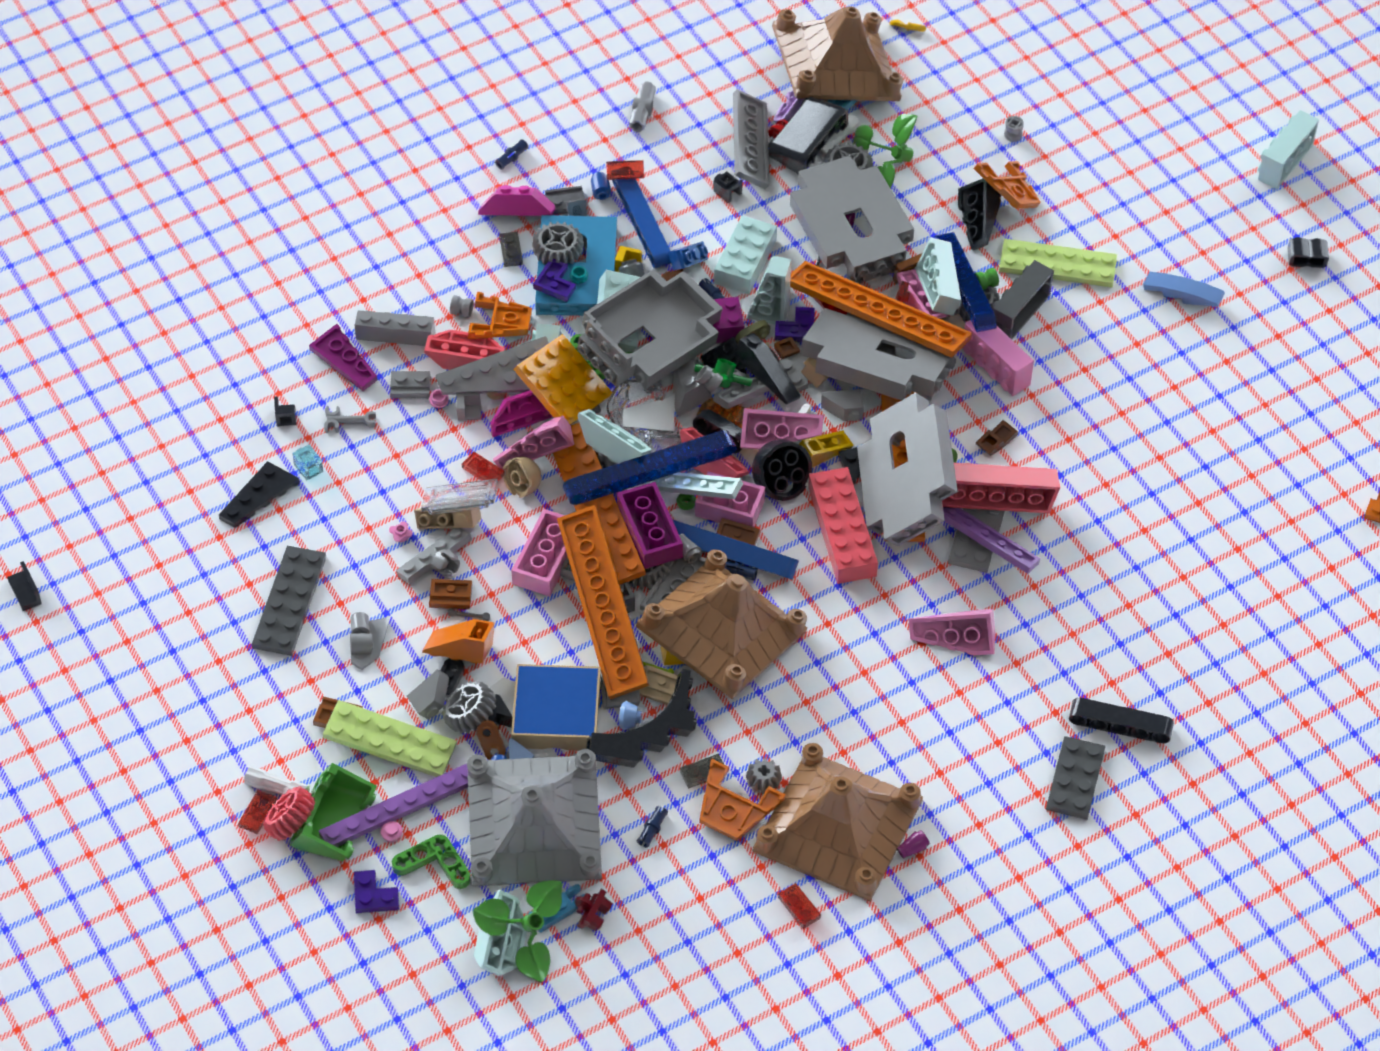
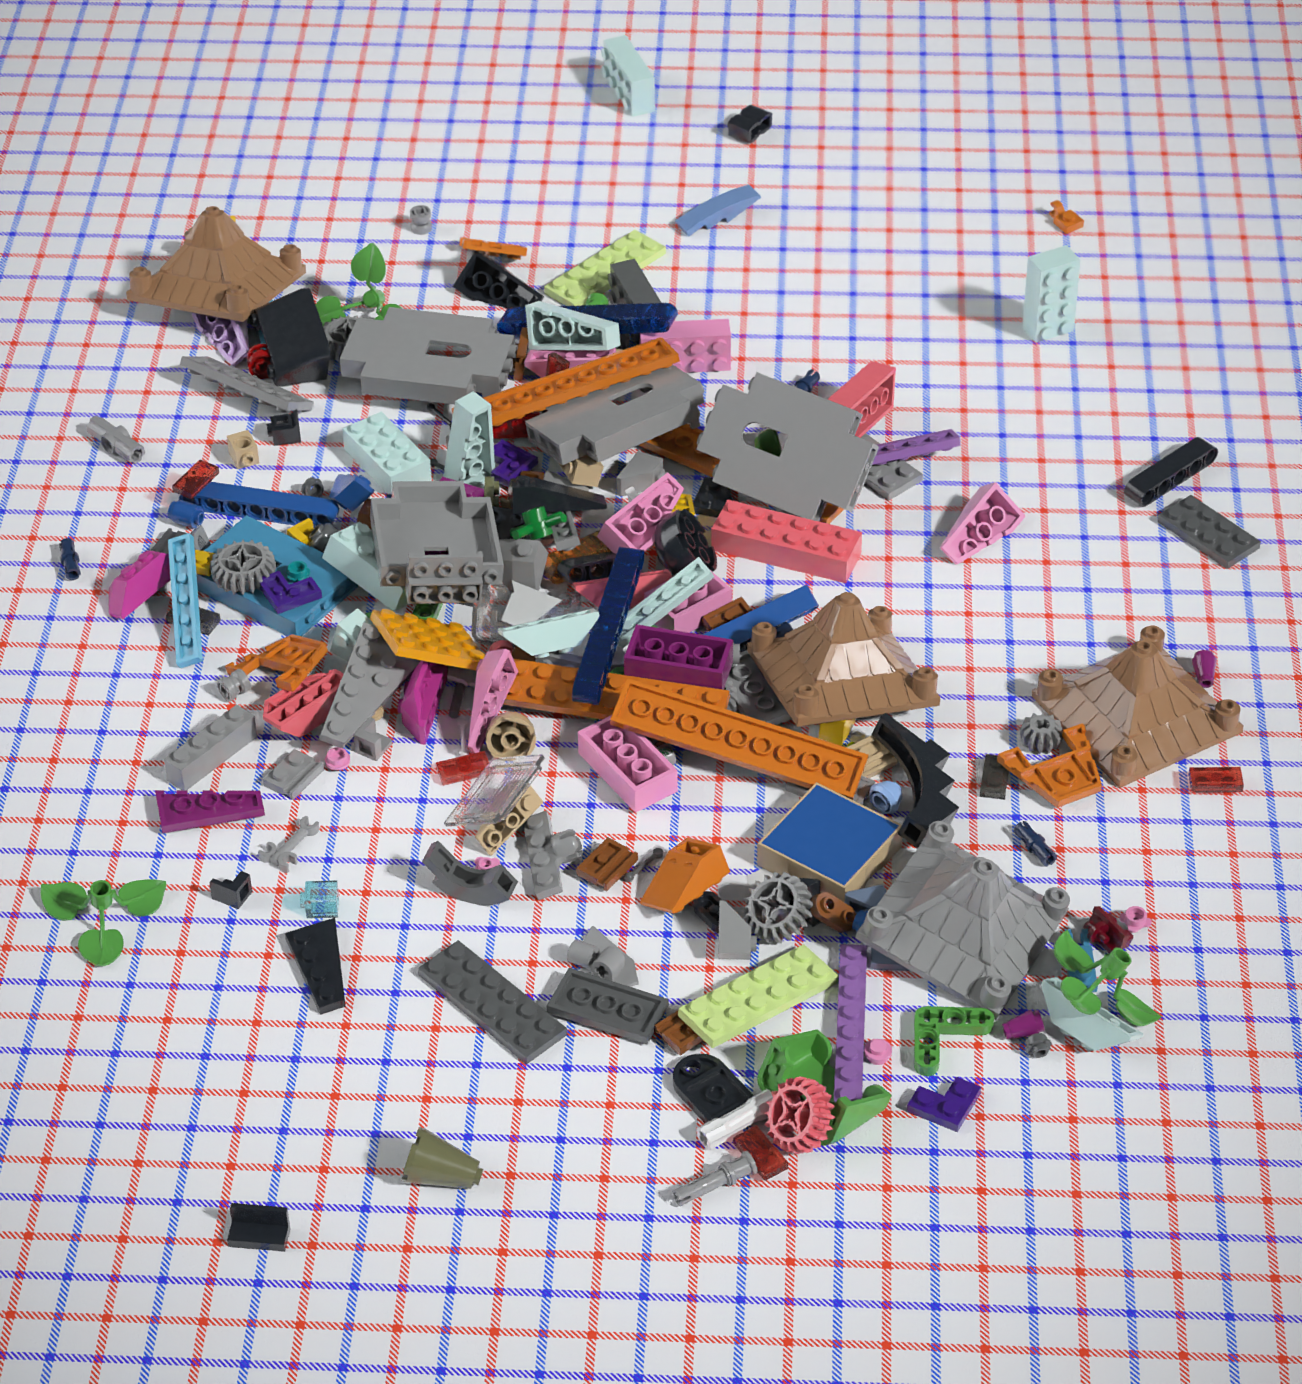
camera: 55 degrees left, 10 degrees down
light grey wheel [695,365,723,393] -> none
none -> bright green plant [41,879,166,967]
none -> medium azure plate [168,533,203,668]
none -> yellow plate [195,550,216,576]
none -> tan brick [227,430,259,469]
none -> dark grey plate [301,477,324,498]
none -> olive cone [401,1127,484,1189]
none -> dark grey arch [422,841,518,906]
none -> dark grey plate [547,968,669,1045]
none -> light grey pin [672,1151,758,1207]
none -> black tile [673,1054,754,1124]
none -> dark blue pin [795,369,820,393]
none -> magenta cone [1002,1009,1045,1039]
none -> light aqua brick [1022,245,1080,343]
none -> dark grey plate [1025,1033,1052,1058]
none -> bright pink plate [1119,906,1152,933]

